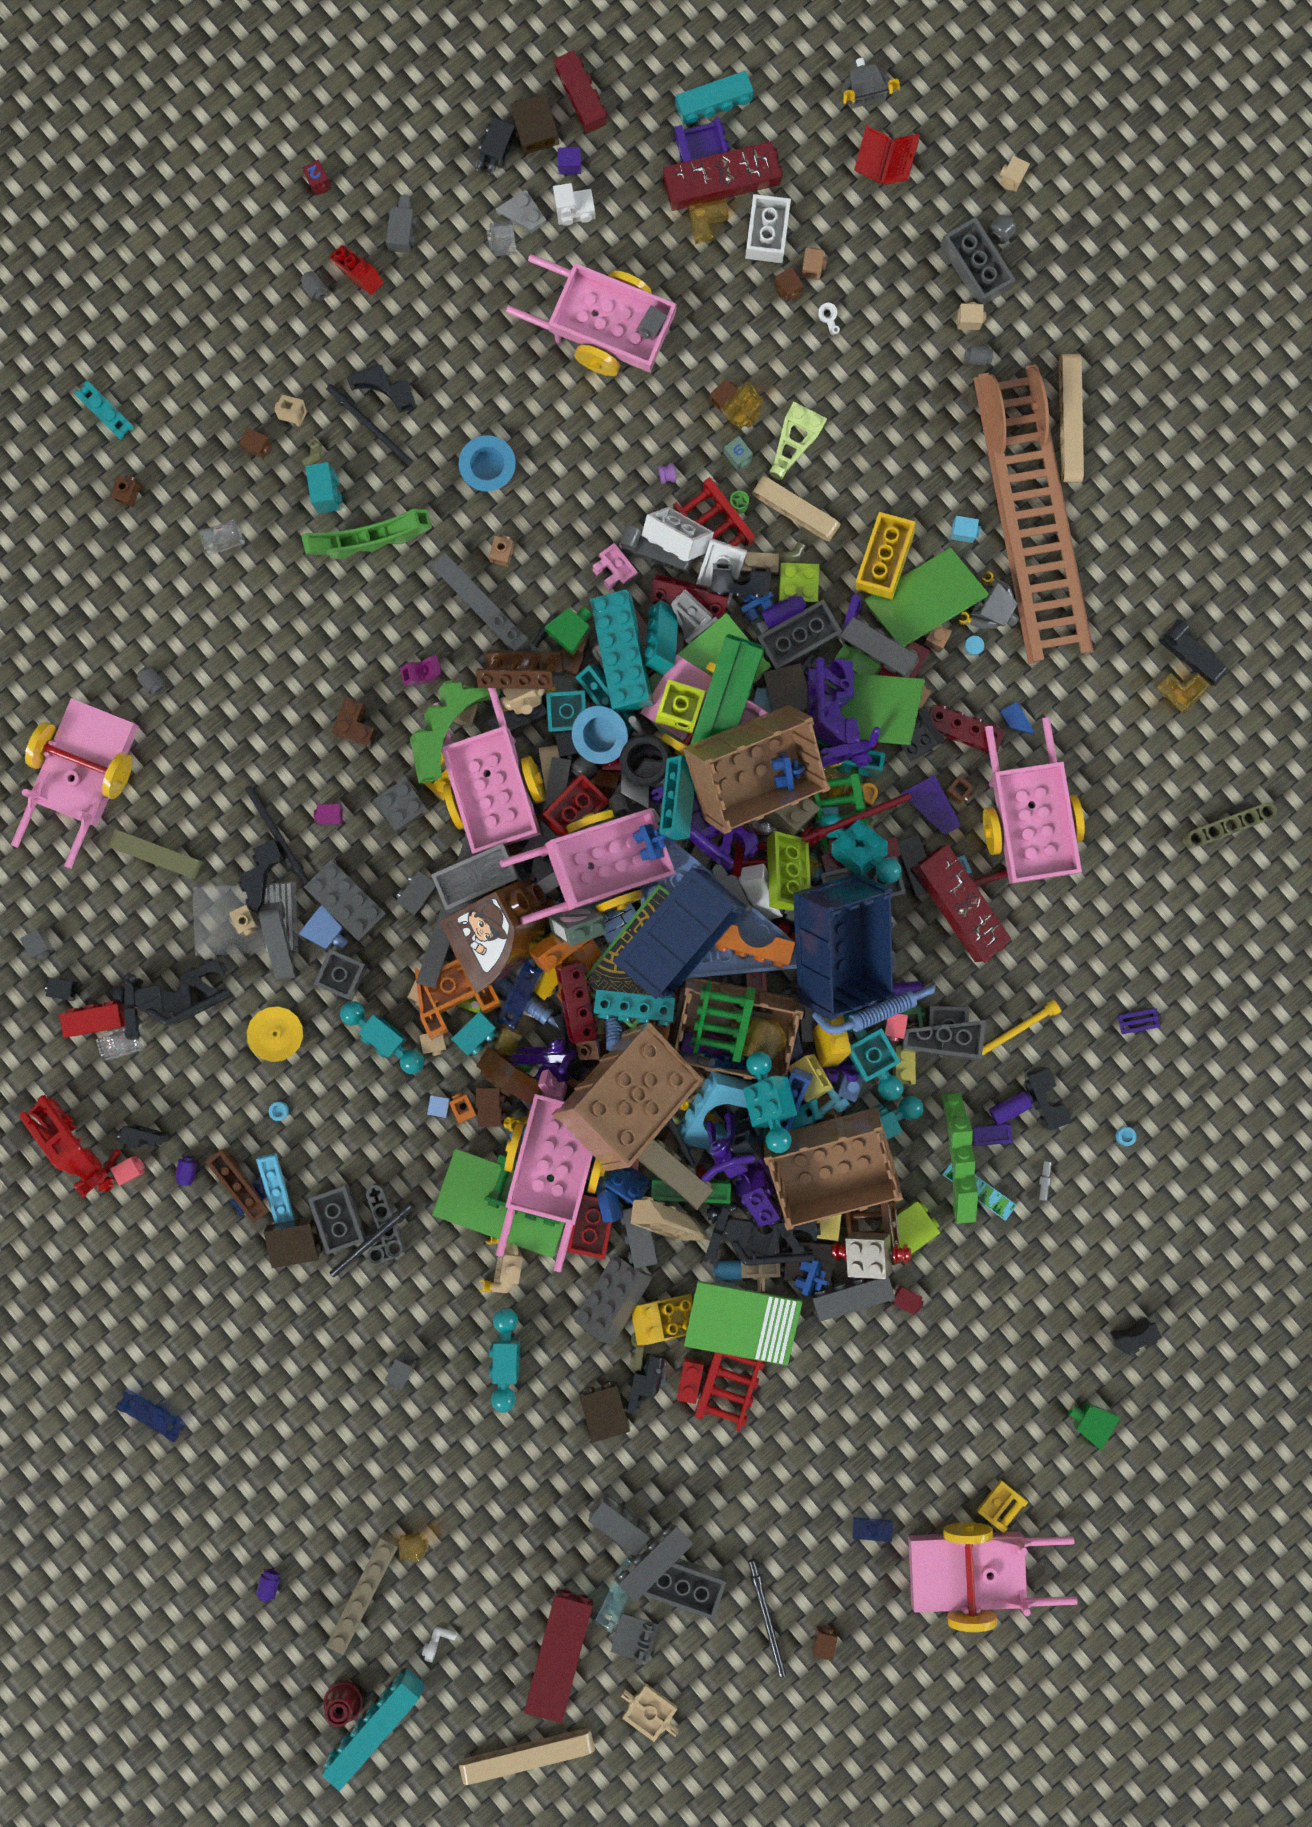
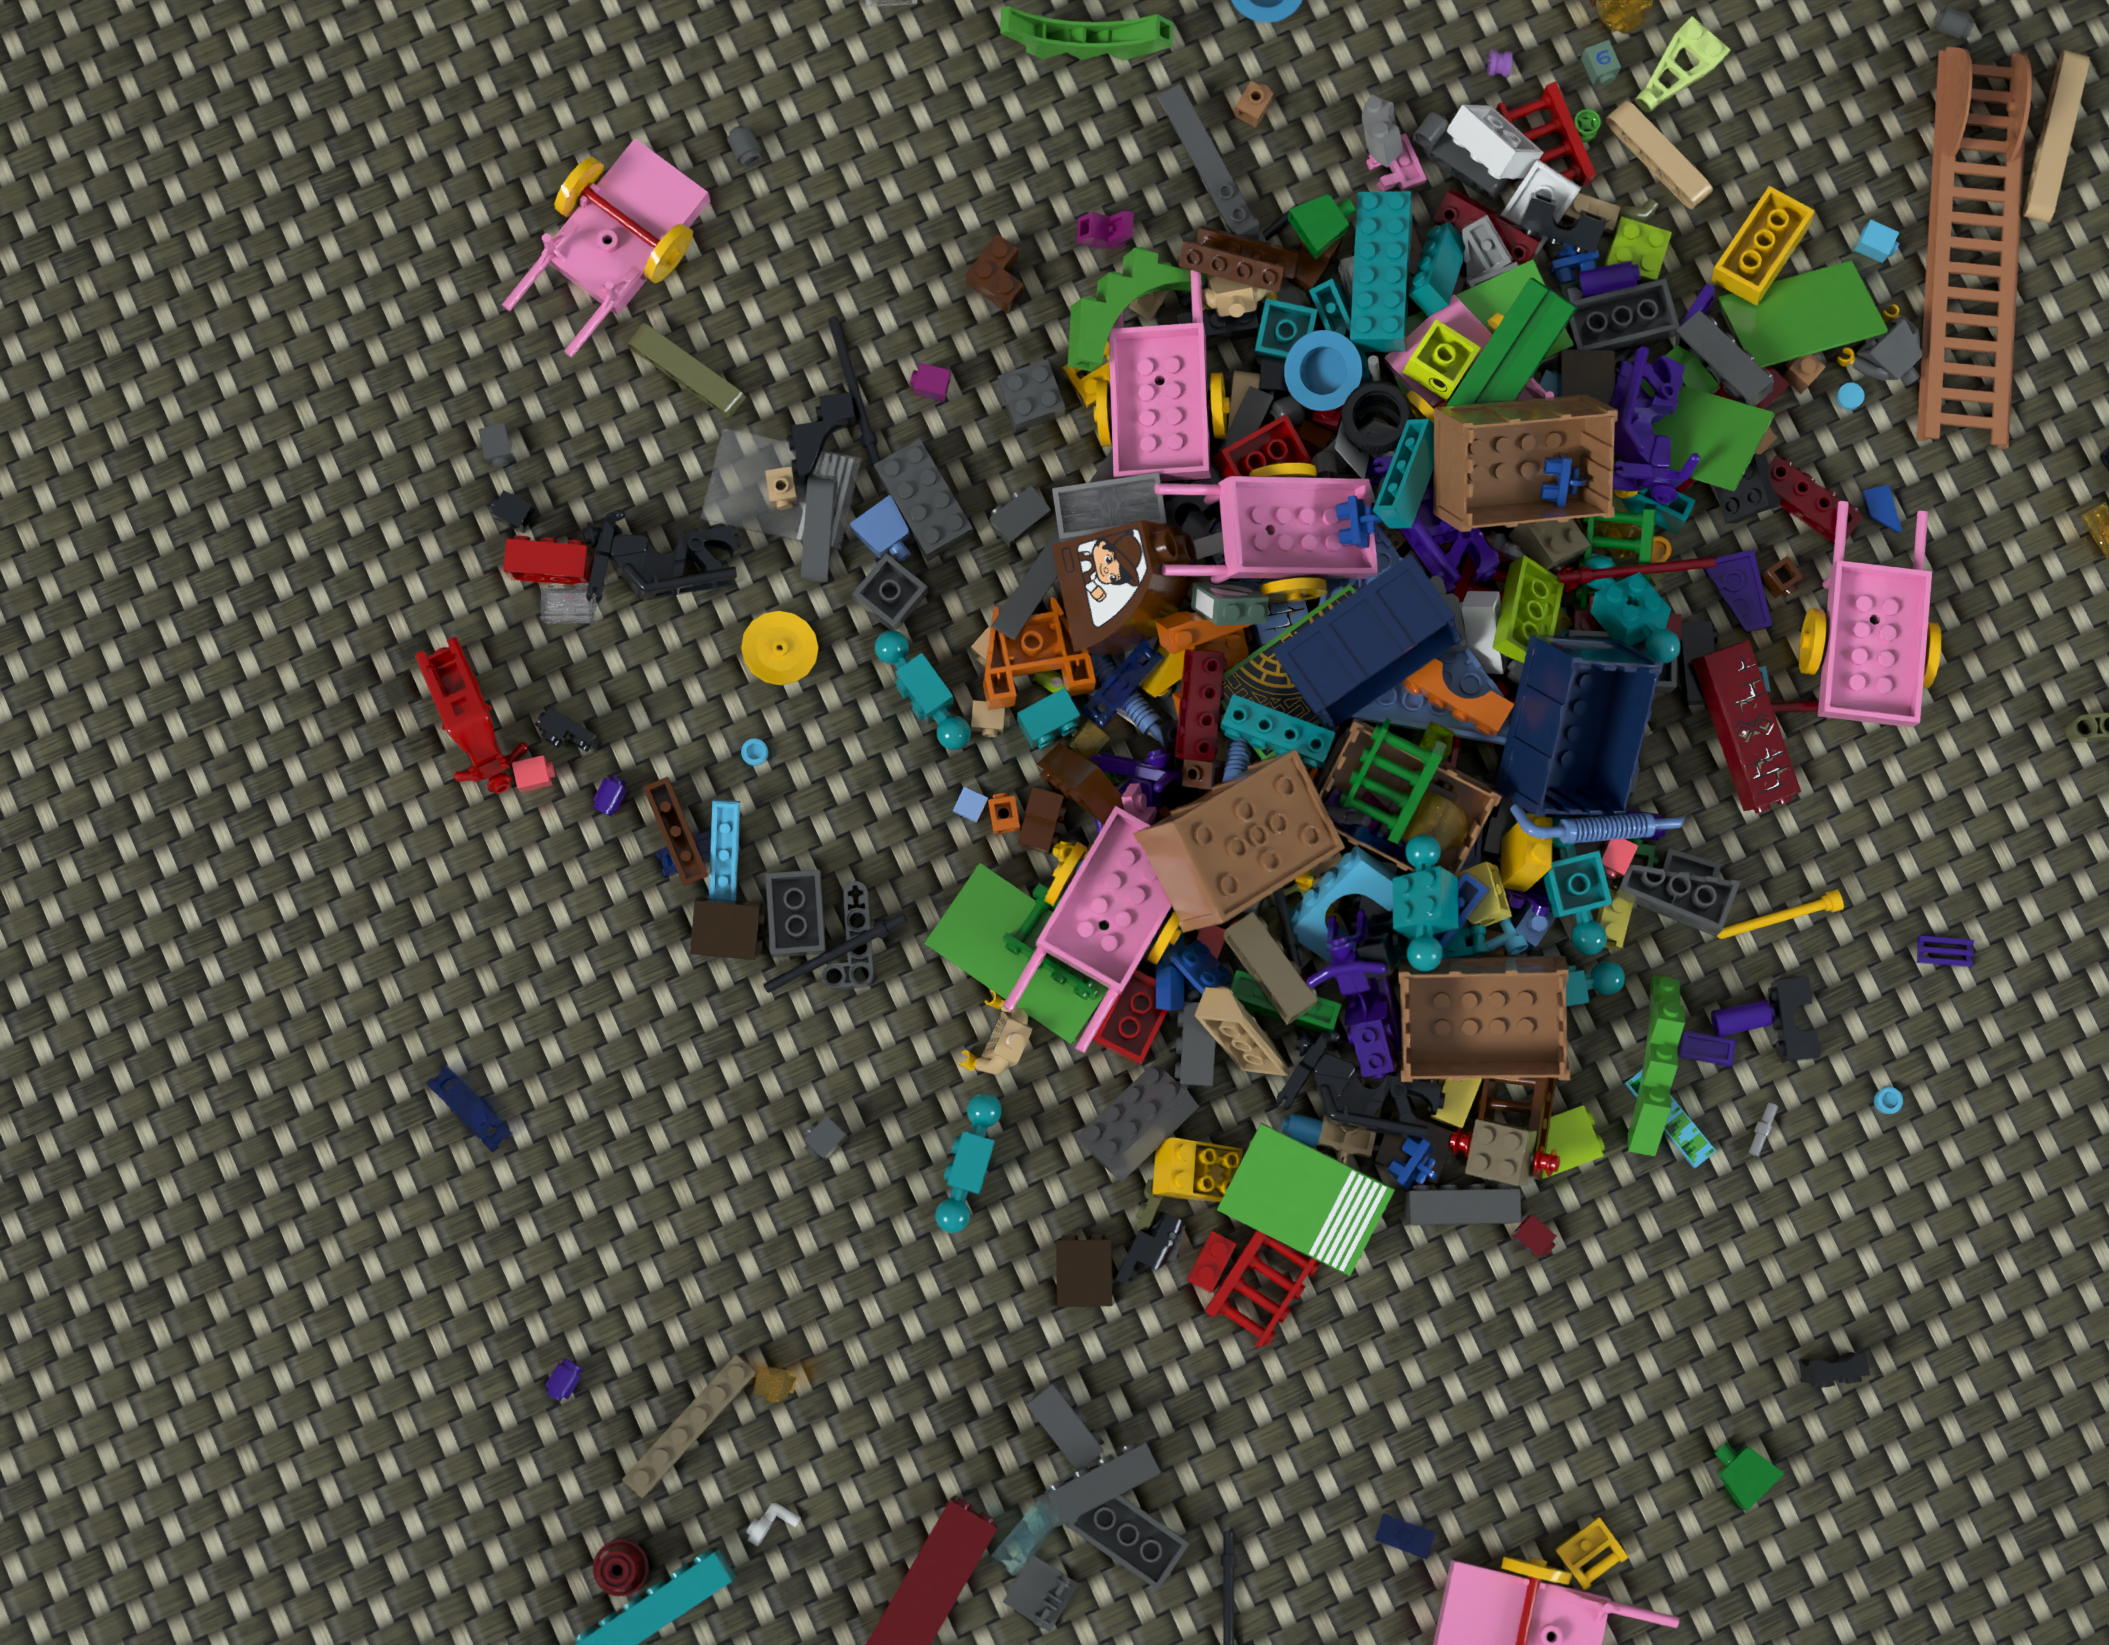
camera: 10 degrees right, 5 degrees down
none -> light grey brick [1362,95,1403,167]
none -> clear neon green slope [1419,721,1454,762]

